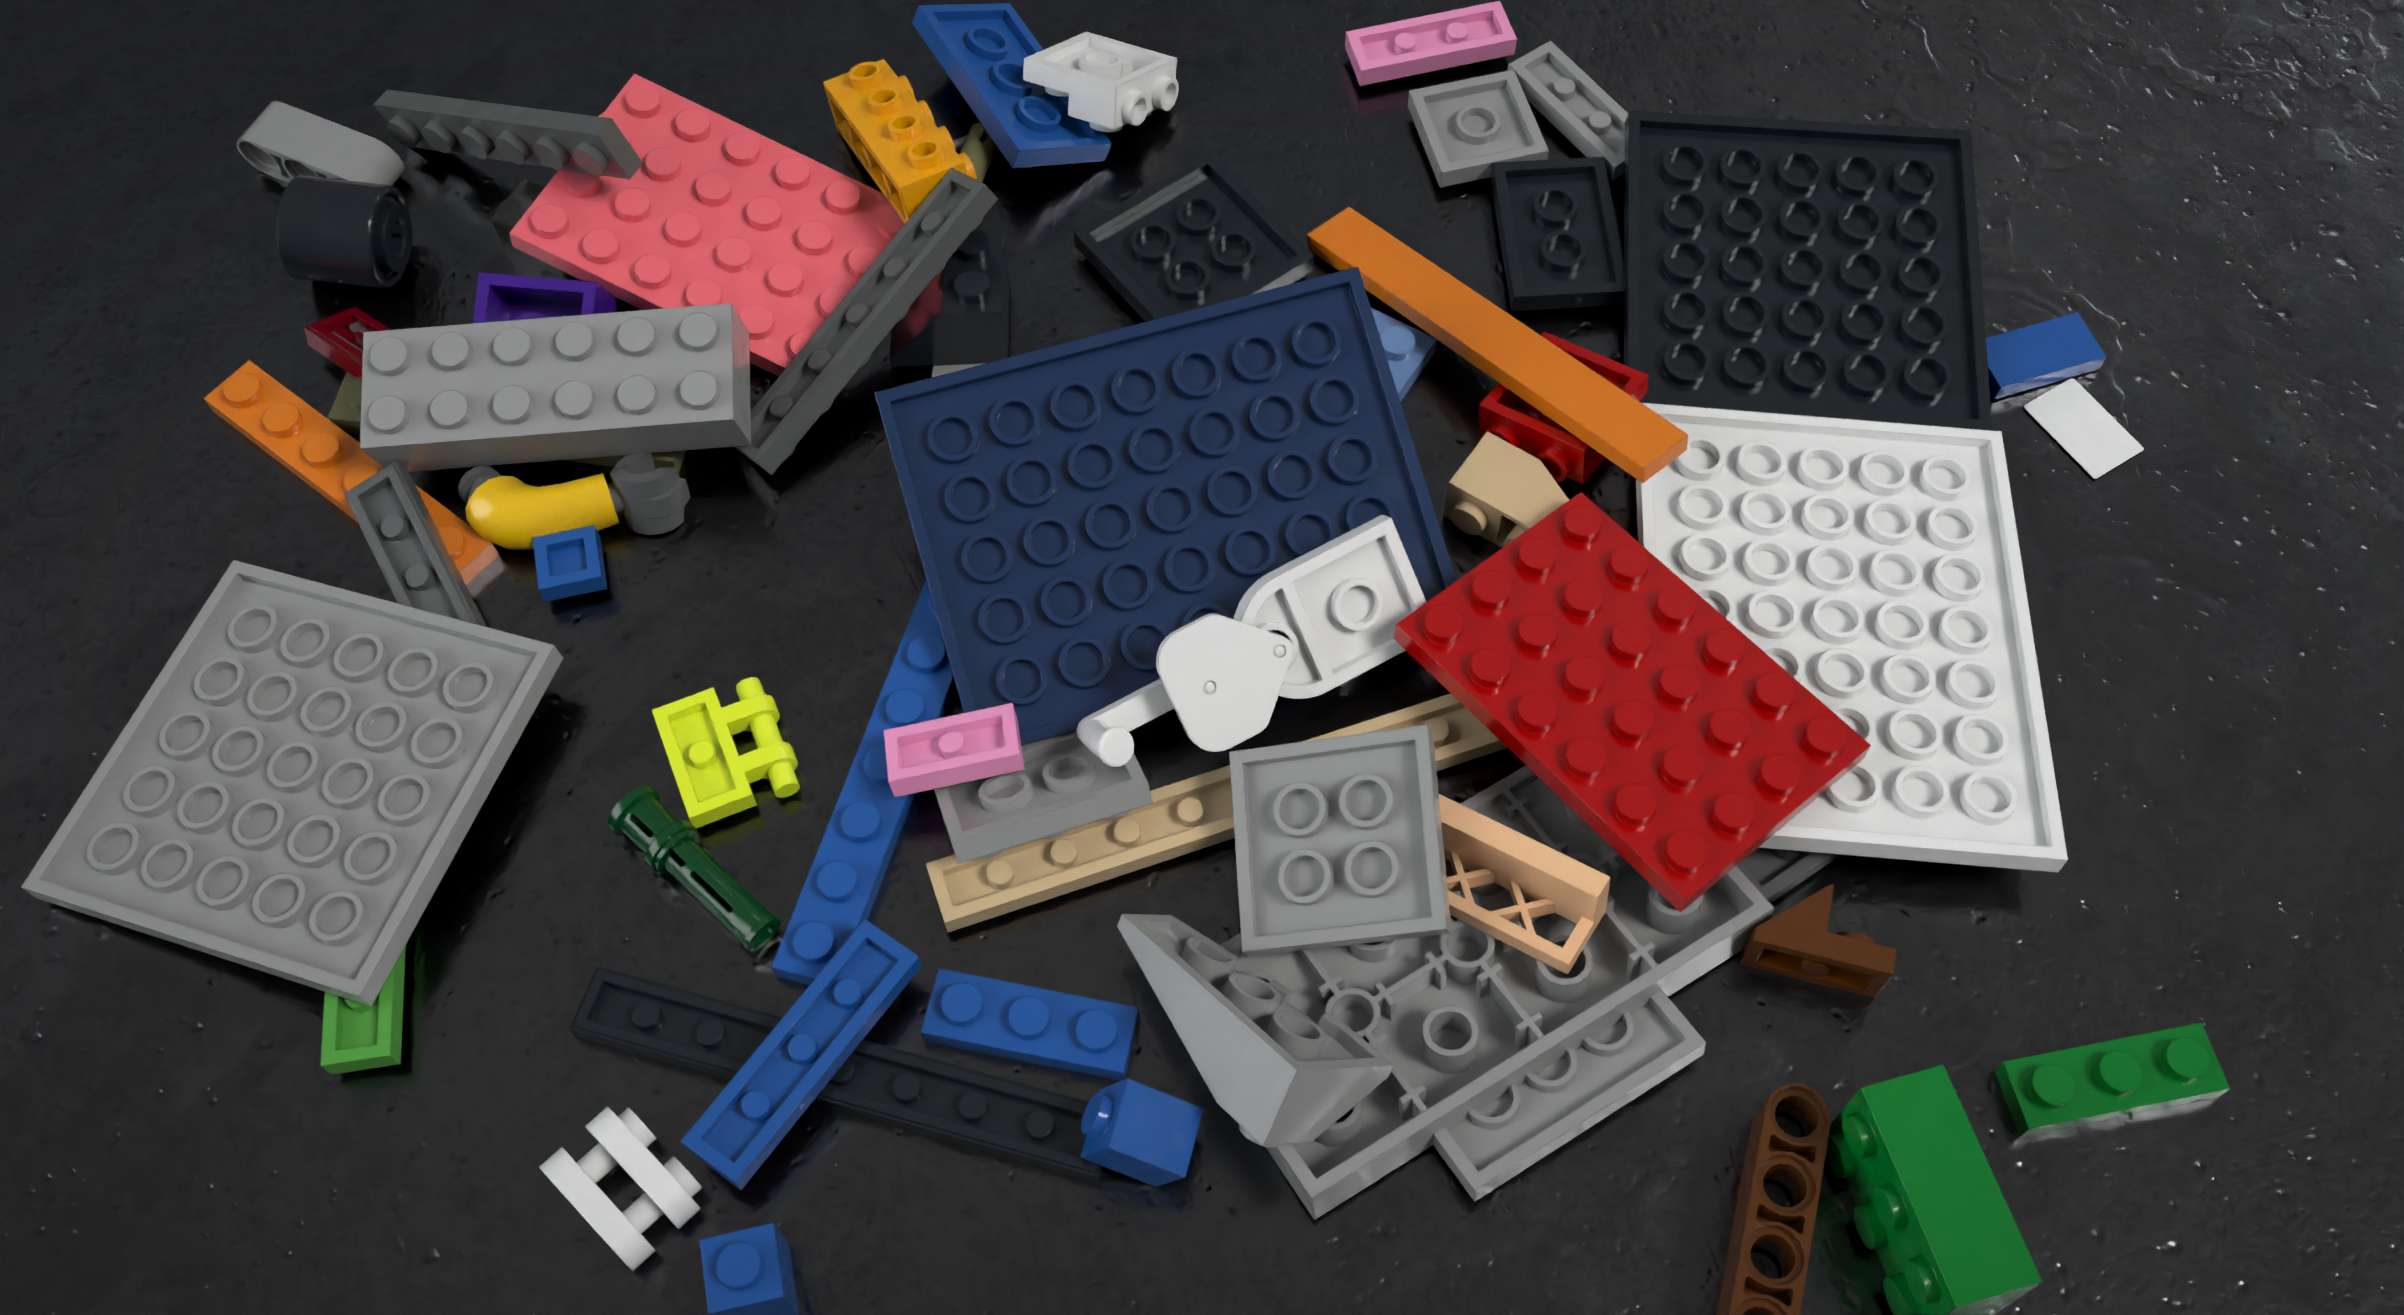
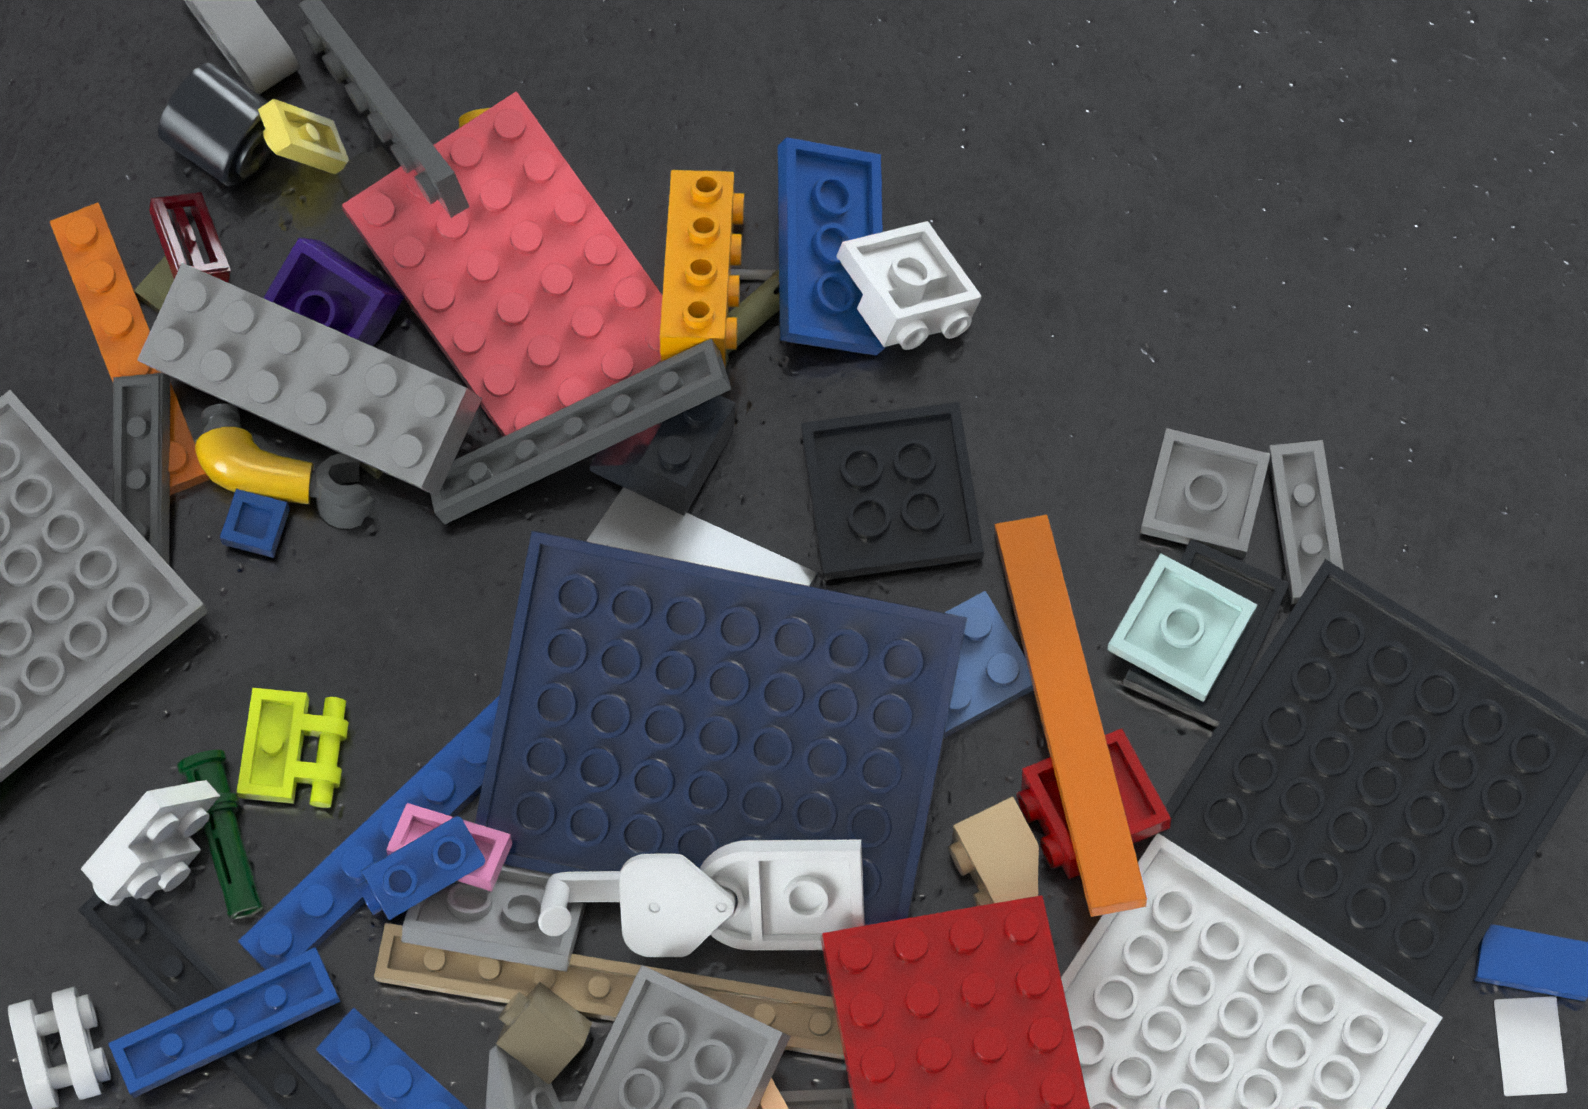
camera: 30 degrees right, 10 degrees up
bright pink plate [1345,1,1517,86] -> none
none -> white plate [81,780,220,906]
none -> light yellow plate [258,99,351,174]
none -> blue bracket [356,816,485,920]
none -> dark tan brick [496,982,592,1084]
none -> light aqua plate [1107,553,1257,702]

